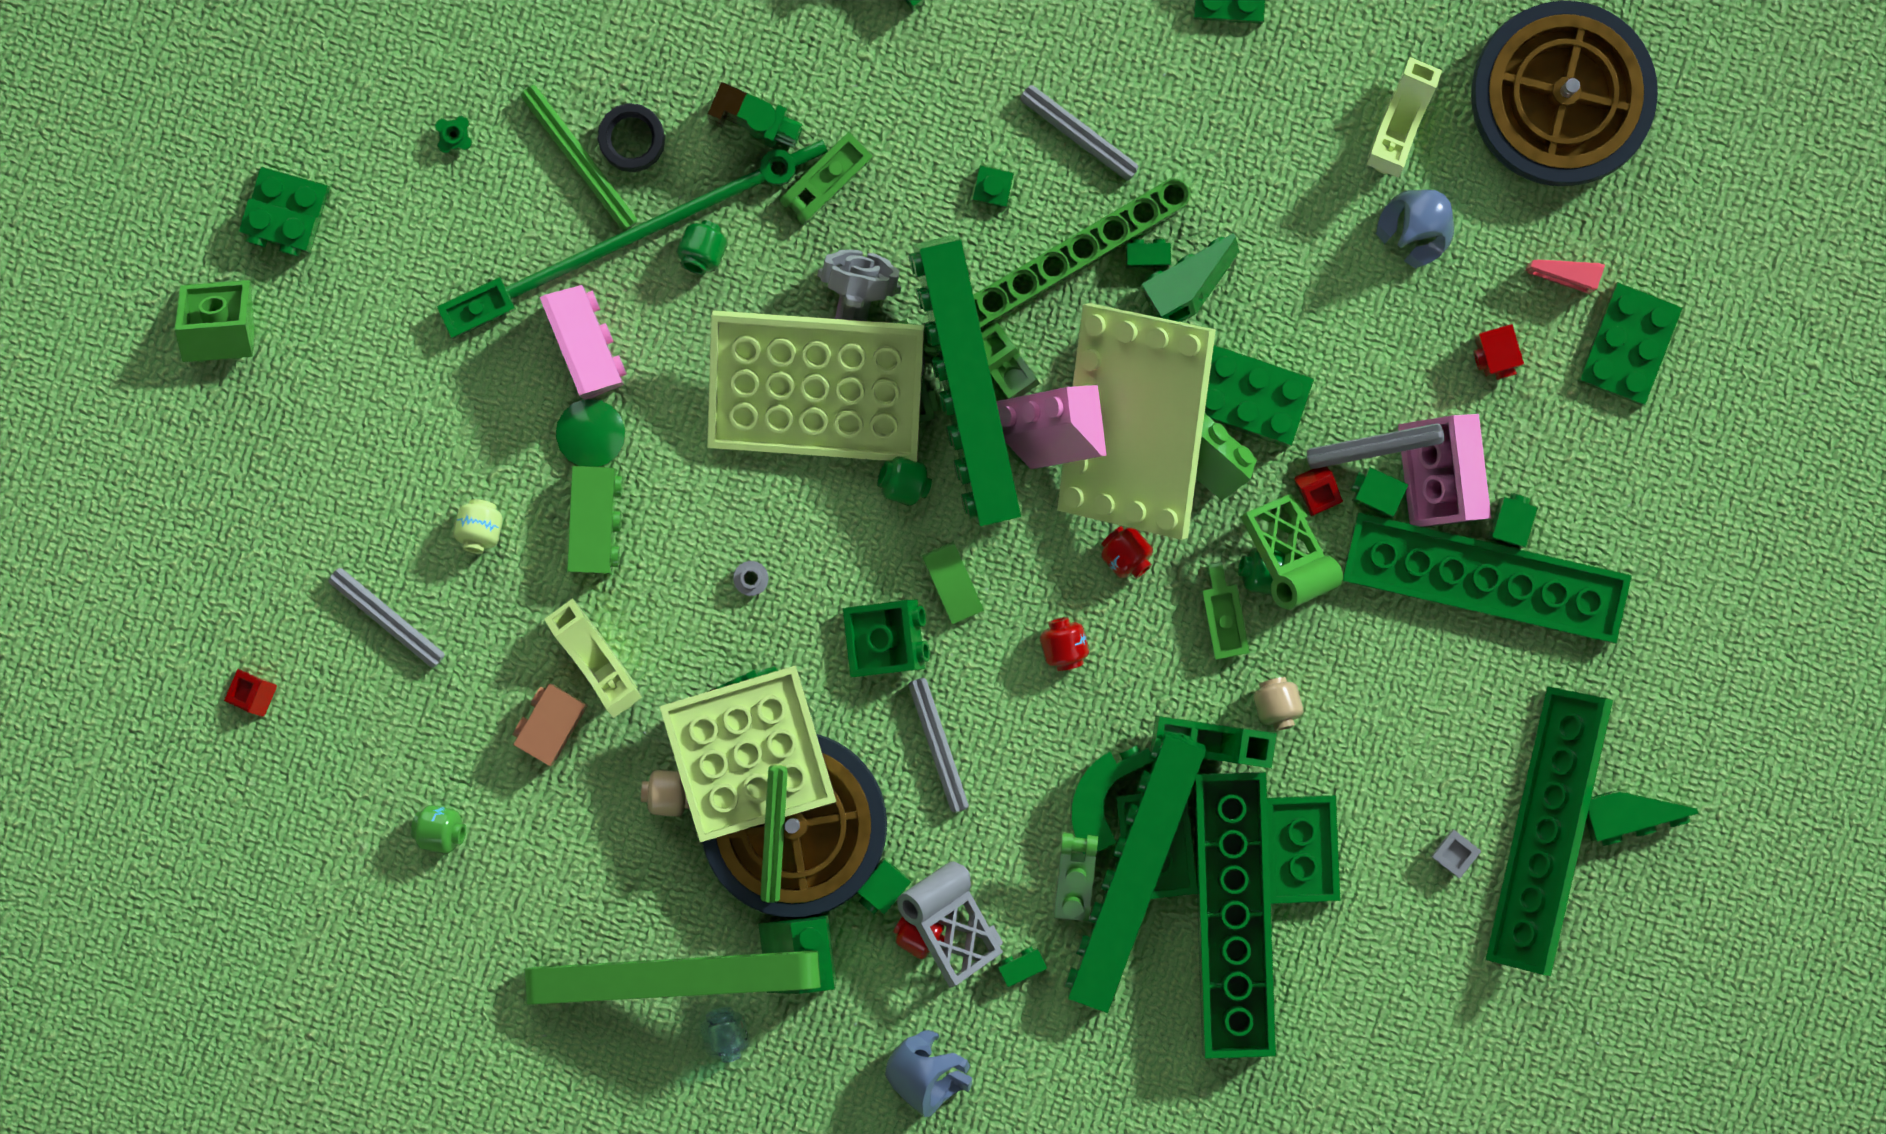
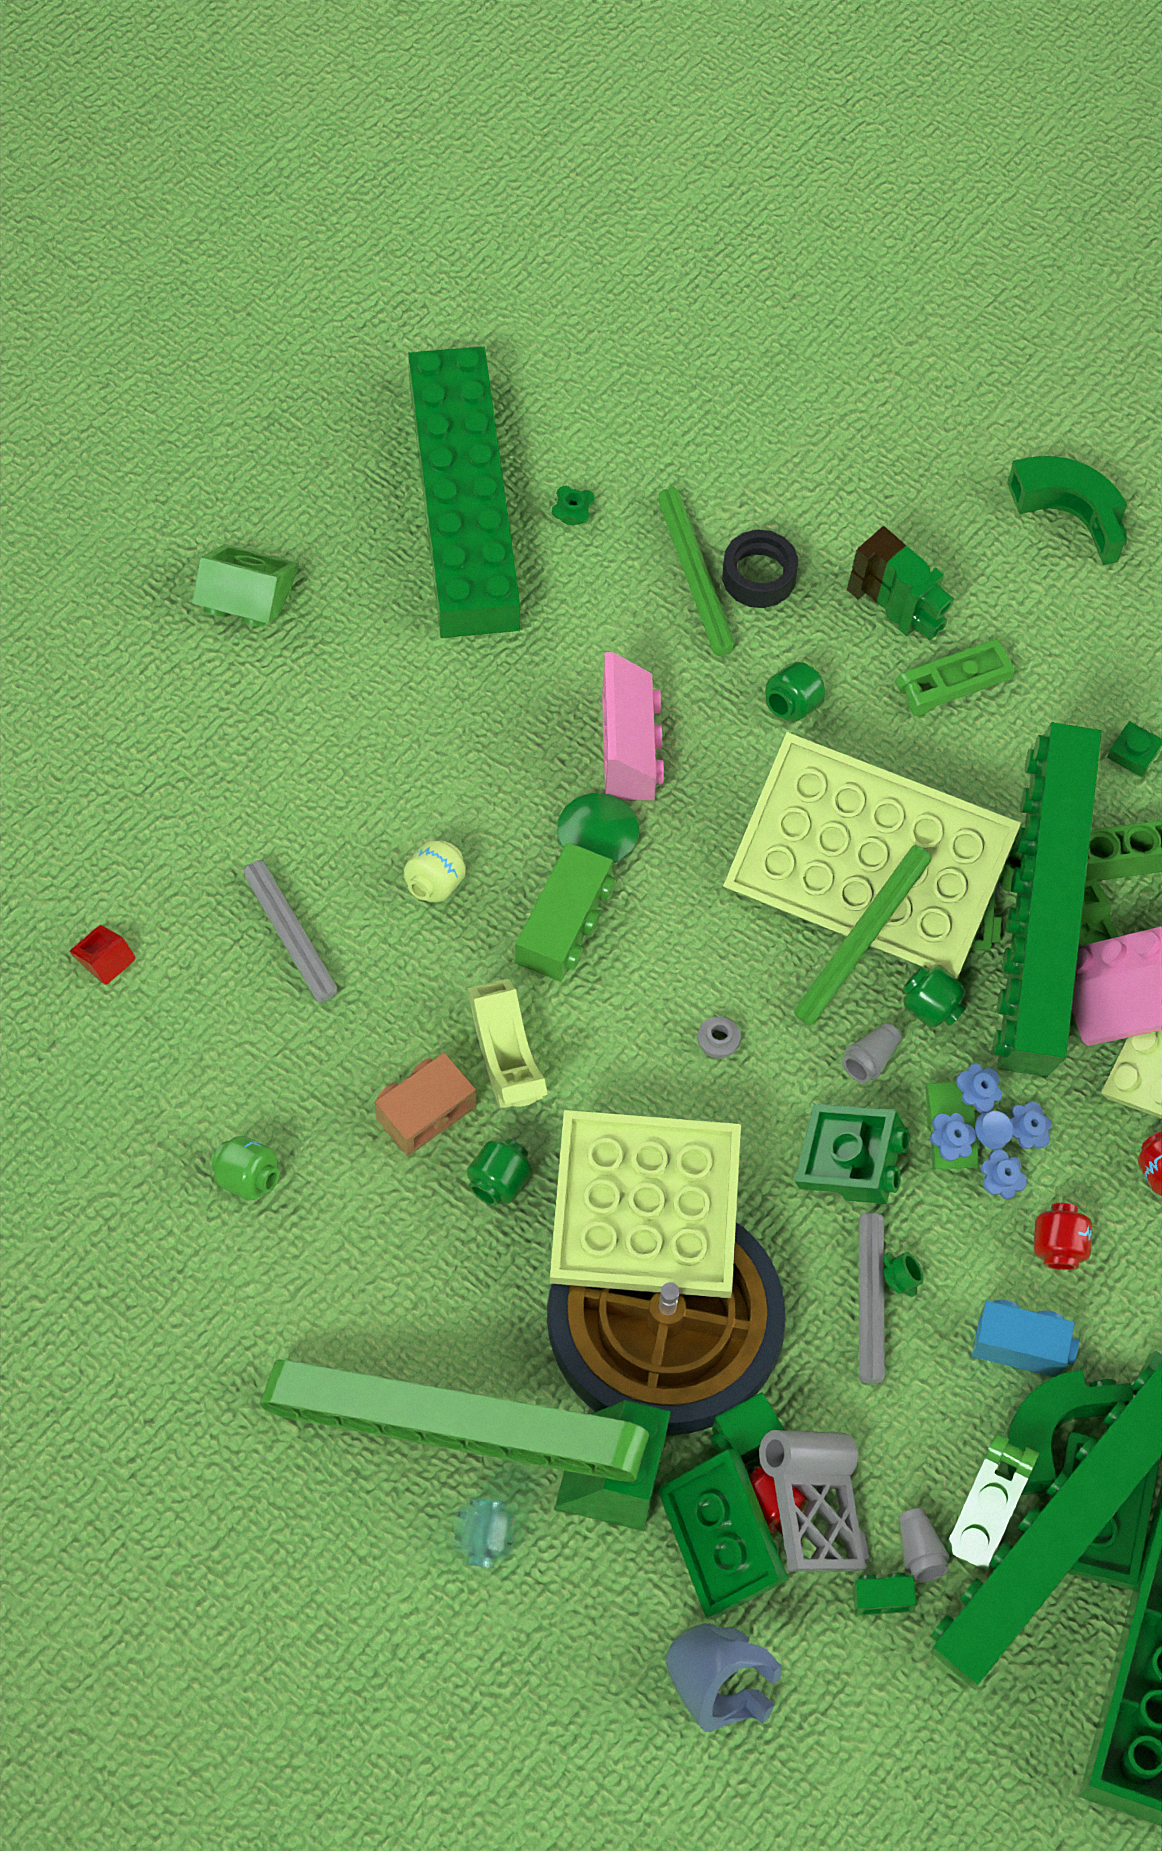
camera: 25 degrees right, 25 degrees down
green plate [239,166,330,257] -> none
green bar [437,139,828,339] -> none
tan head [641,770,690,817] -> none
bright green axle [760,765,788,903] -> none
light grey piece [817,250,901,321] -> none
none -> green brick [408,346,520,638]
none -> green head [467,1139,532,1206]
none -> green plate [657,1449,789,1619]
none -> bright green axle [794,845,932,1026]
none -> light grey cone [842,1023,902,1083]
none -> green plate [883,1252,924,1297]
none -> light grey cone [898,1508,950,1583]
none -> medium blue plant [930,1064,1052,1200]
none -> dark azure brick [971,1300,1079,1377]

